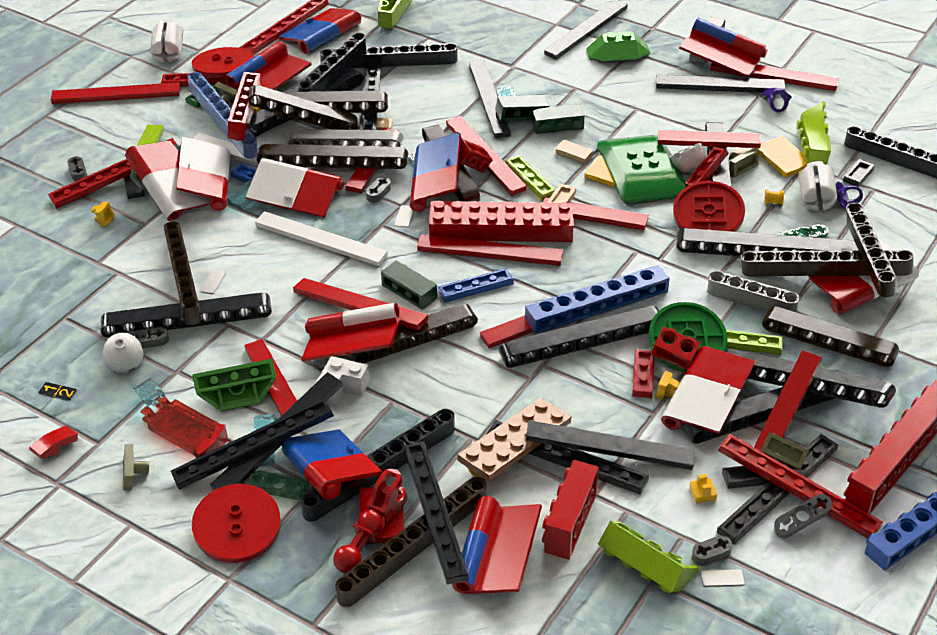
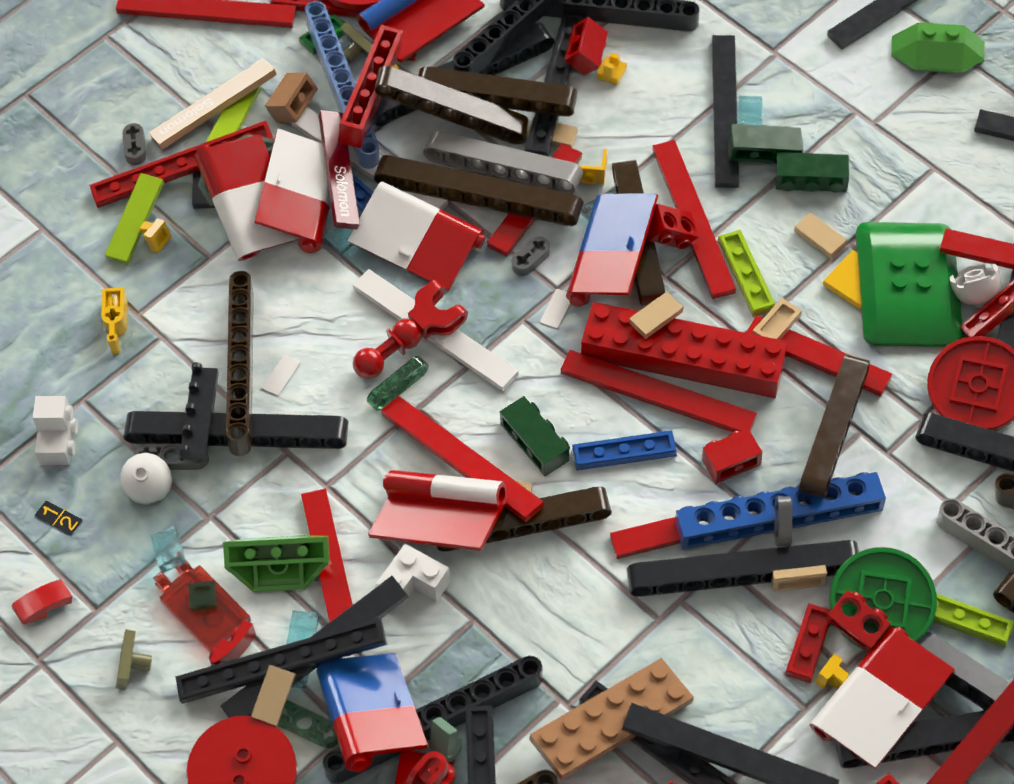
camera: 15 degrees right, 15 degrees up
none -> white brick [33,396,78,465]
none -> yellow piece [101,287,128,355]
none -> lime tile [105,173,164,265]
none -> tile [149,58,277,149]
none -> black hinge [179,362,219,460]
none -> clear green tile [188,581,217,611]
none -> tan tile [251,665,296,726]
none -> medium nougat brick [265,72,318,122]
none -> tile [318,110,360,230]
none -> red piece [352,280,468,379]
none -> clear green beam [367,356,429,411]
none -> sand green tile [429,717,462,762]
none -> red brick [564,17,608,75]
none -> yellow bracket [579,149,607,184]
none -> yellow tile [597,52,627,85]
none -> tan tile [629,292,684,339]
none -> red brick [702,428,763,484]
none -> tan tile [771,565,827,592]
none -> dark grey beam [774,496,792,547]
none -> dark brown beam [799,354,870,499]

